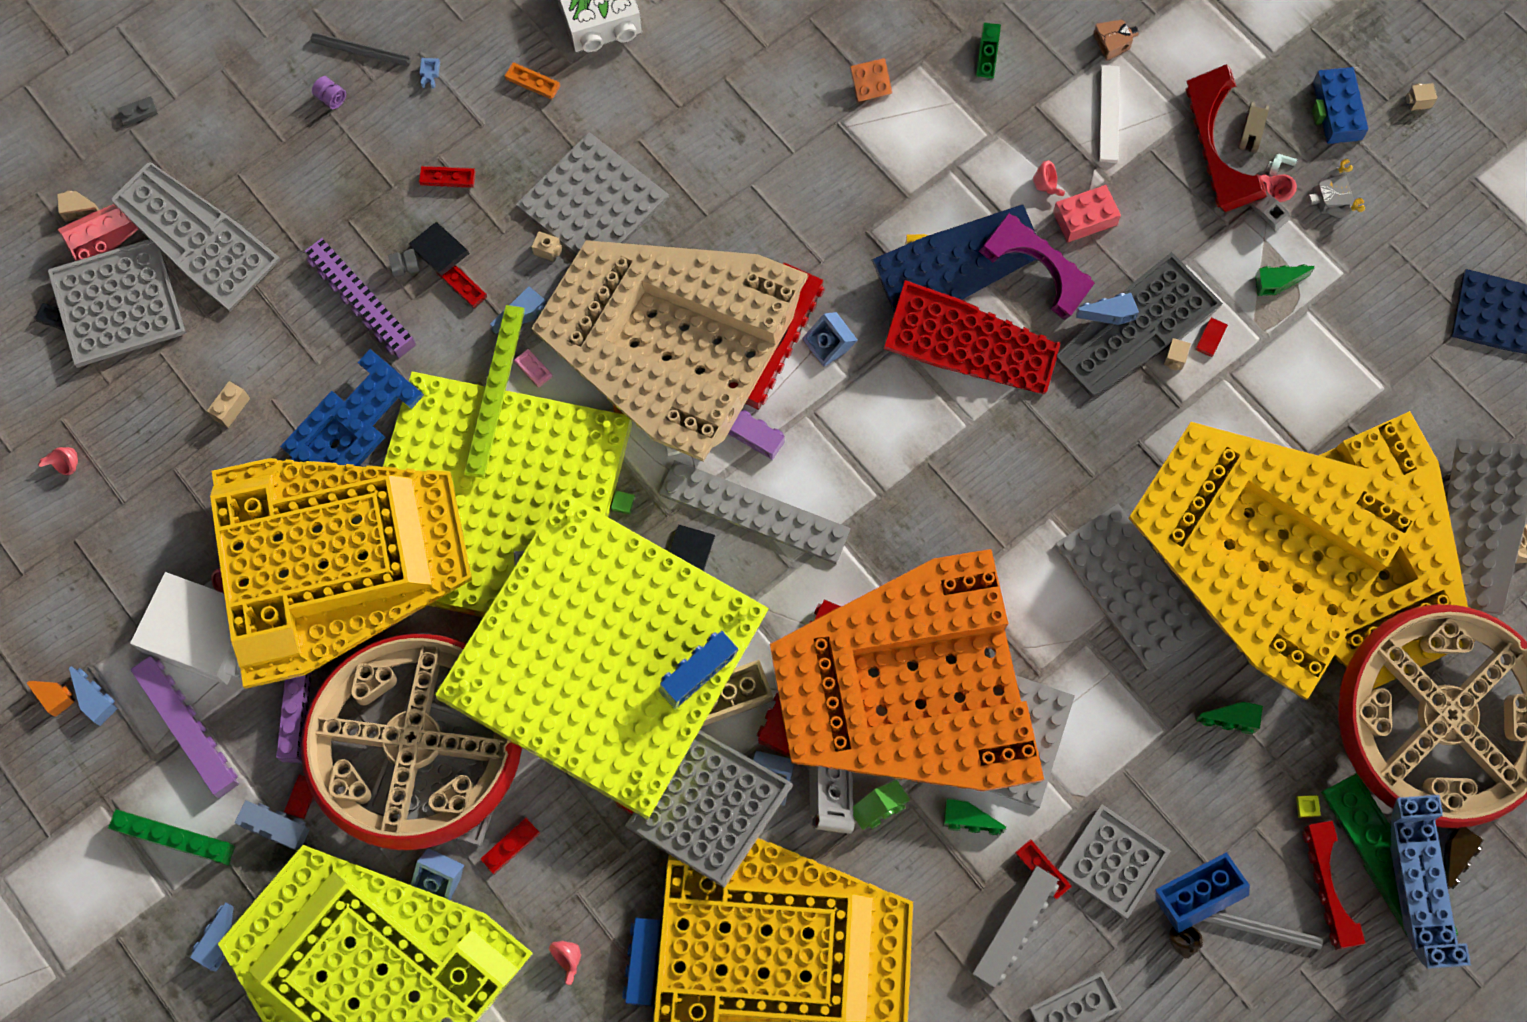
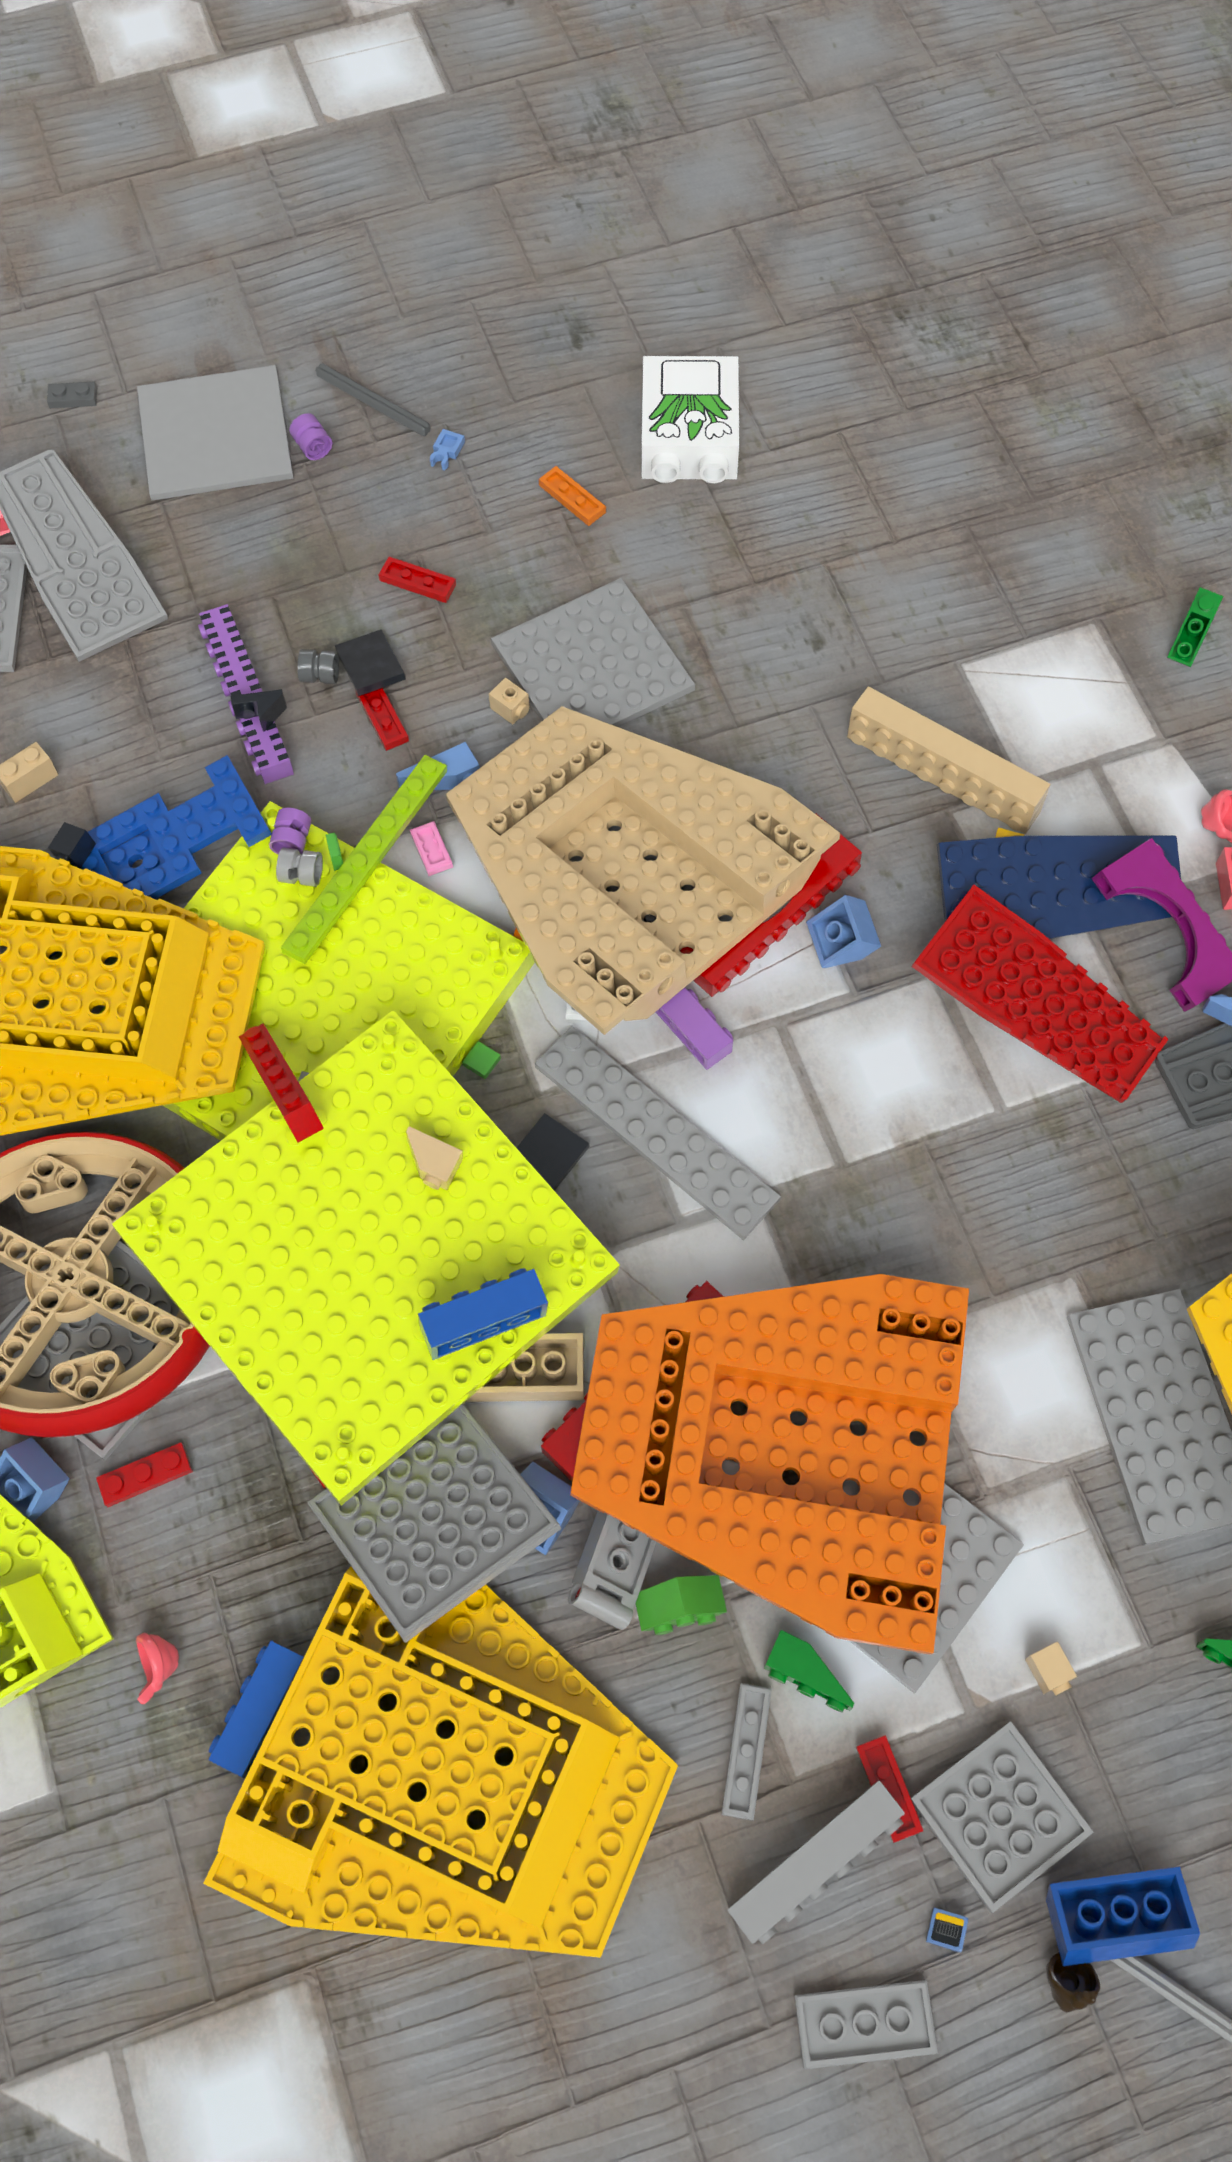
camera: 20 degrees right, 5 degrees down
orange plate [850,58,892,102] -> none
none -> black brick [48,822,96,869]
none -> light grey tile [137,365,294,501]
none -> black slope [231,689,287,732]
none -> red arch [238,1023,324,1143]
none -> medium lavender wheel [269,808,311,855]
none -> light grey wheel [276,848,323,887]
none -> bright green tile [325,833,343,871]
none -> tan slope [406,1126,463,1190]
none -> light grey tile [721,1683,772,1821]
none -> tan brick [847,686,1051,834]
none -> slope [926,1908,969,1952]
none -> tan brick [1025,1641,1077,1696]

